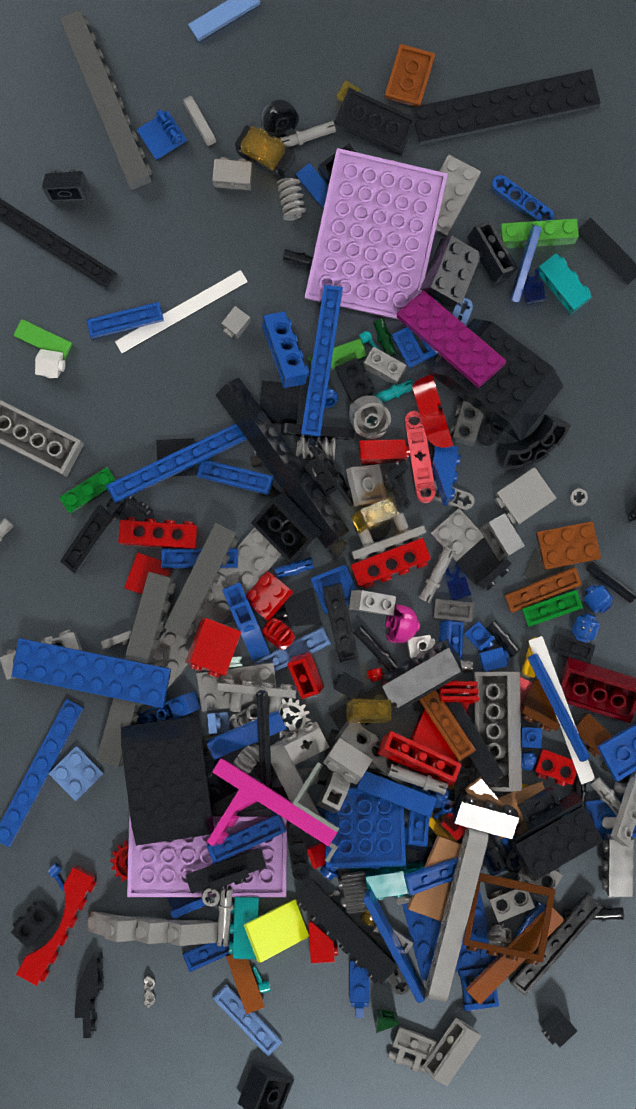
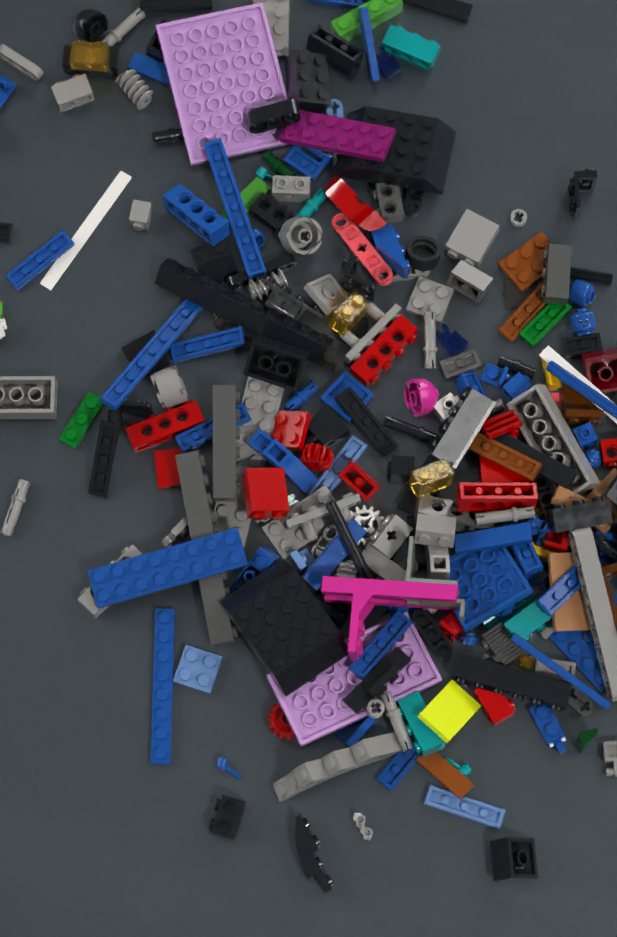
camera: 25 degrees left, 10 degrees down
red arch [16,865,97,986] -> none
light grey brick [349,590,396,616] -> none
red slope [359,440,410,466] -> none
red plate [366,667,385,682] -> none
black bracket [456,539,511,591] -> none
black brick [497,414,571,469] -> none
none -> light grey brick [150,365,189,409]
none -> black beam [247,99,301,134]
none -> black tyre [405,236,442,271]
none -> dark grey brick [541,243,572,305]

